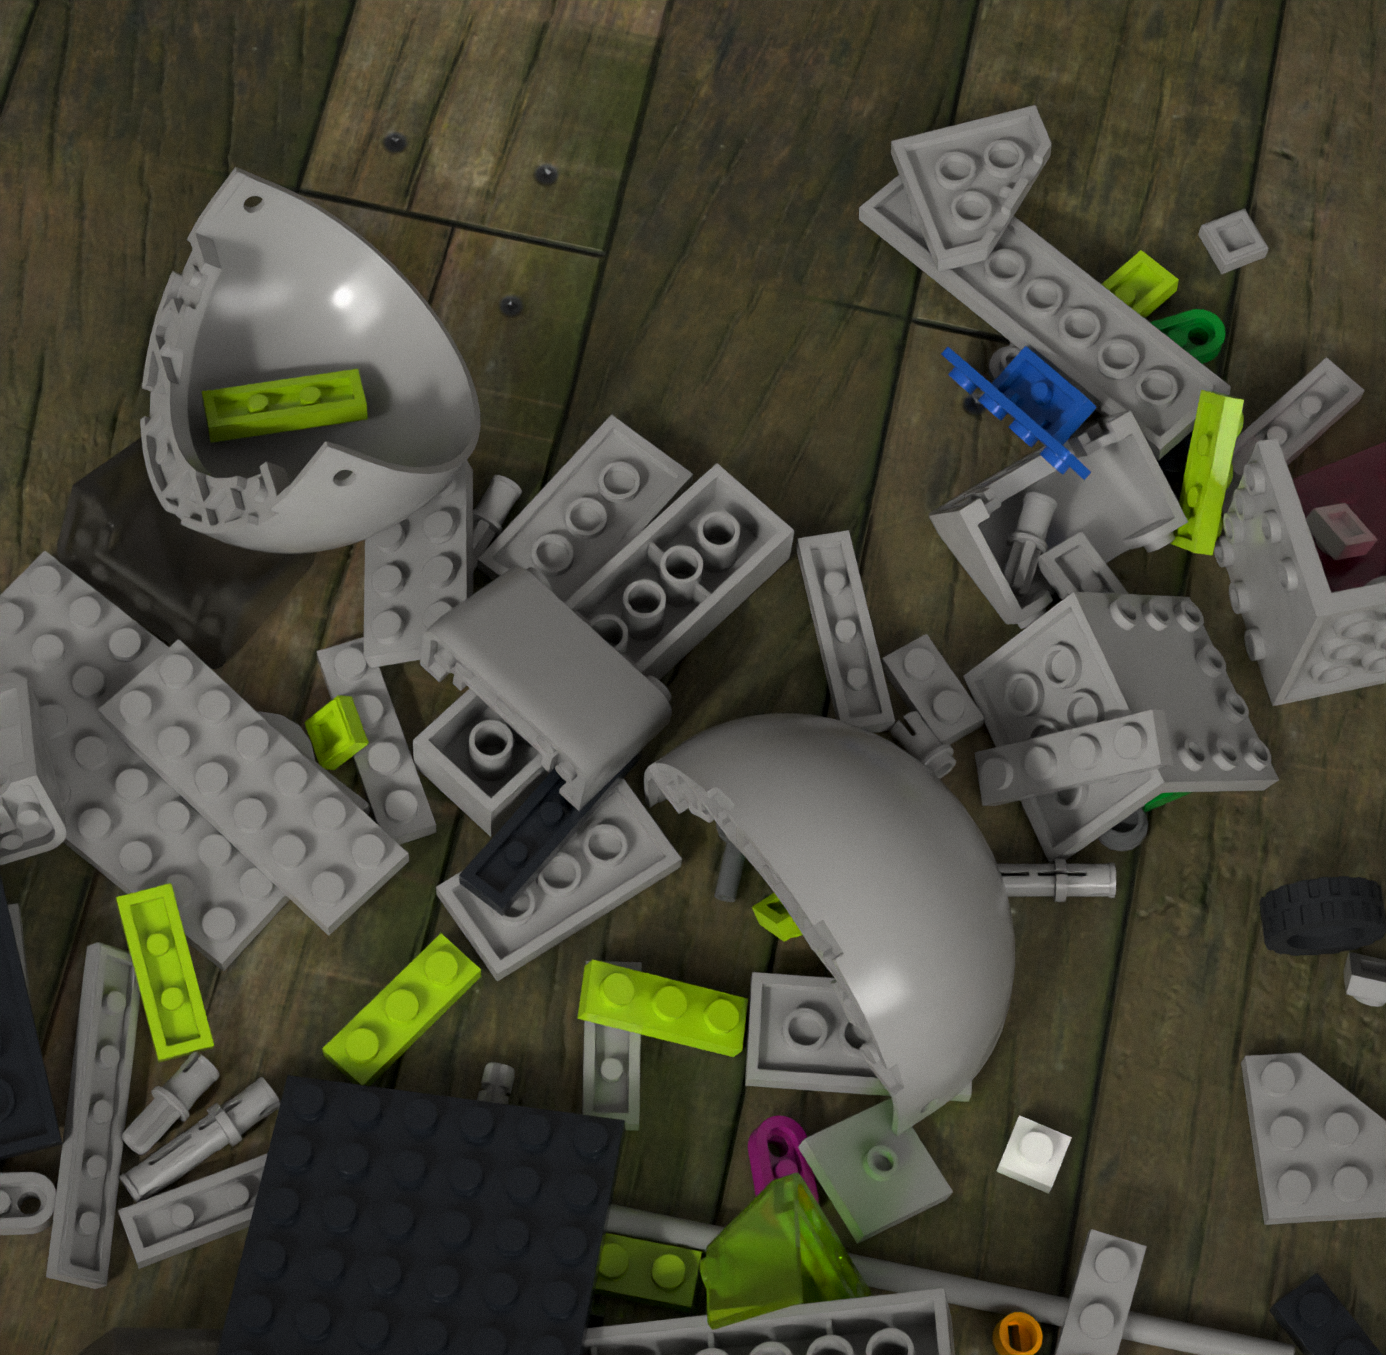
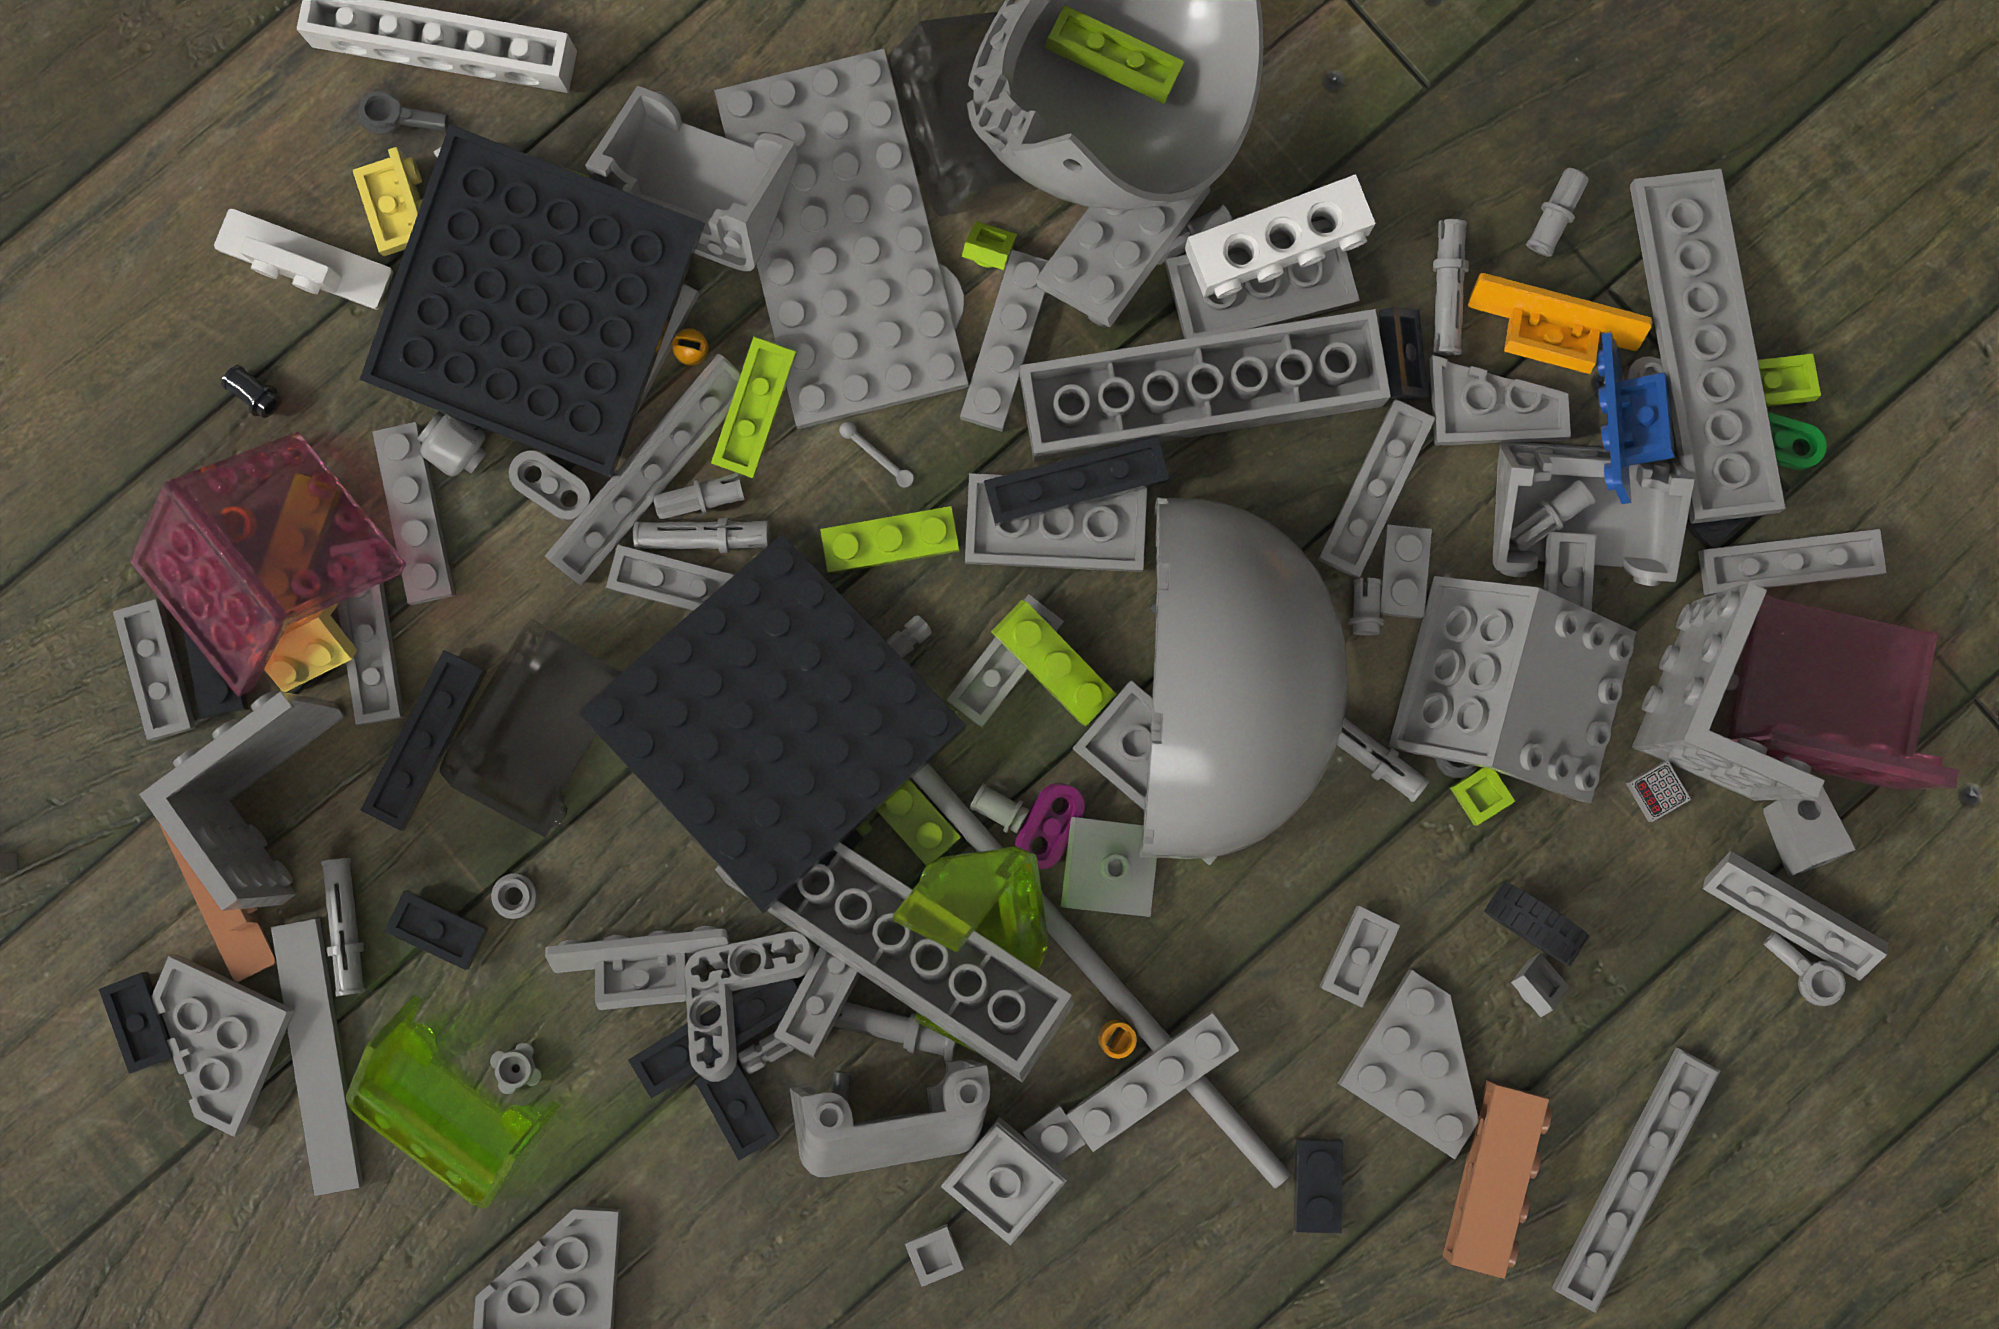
camera: 45 degrees right, 20 degrees up
light grey plate [98,639,409,936] -> none
lime tile [304,695,369,770] -> none
light grey windscreen [420,566,672,811] -> none
light grey plate [891,105,1052,272] -> none
light grey plate [975,709,1174,806] -> none
white plate [996,1115,1072,1194] -> none
lime plate [1170,390,1244,555] -> none
light grey tile [1198,209,1269,274] -> none
white plate [1306,503,1378,560] -> none
none -> light orange hinge [672,328,709,366]
none -> light grey hinge [839,421,914,488]
none -> lime plate [962,221,1017,270]
none -> light grey pin [970,783,1030,834]
none -> white brick [1185,174,1376,298]
none -> light grey plate [1319,906,1400,1008]
none -> black plate [1379,307,1429,401]
none -> light grey wing [1429,355,1571,446]
none -> light grey pin [1433,219,1469,356]
none -> lime plate [1450,767,1515,826]
none -> light orange bracket [1468,273,1652,374]
none -> light grey axle [1526,168,1588,257]
none -> tile [1626,761,1691,822]

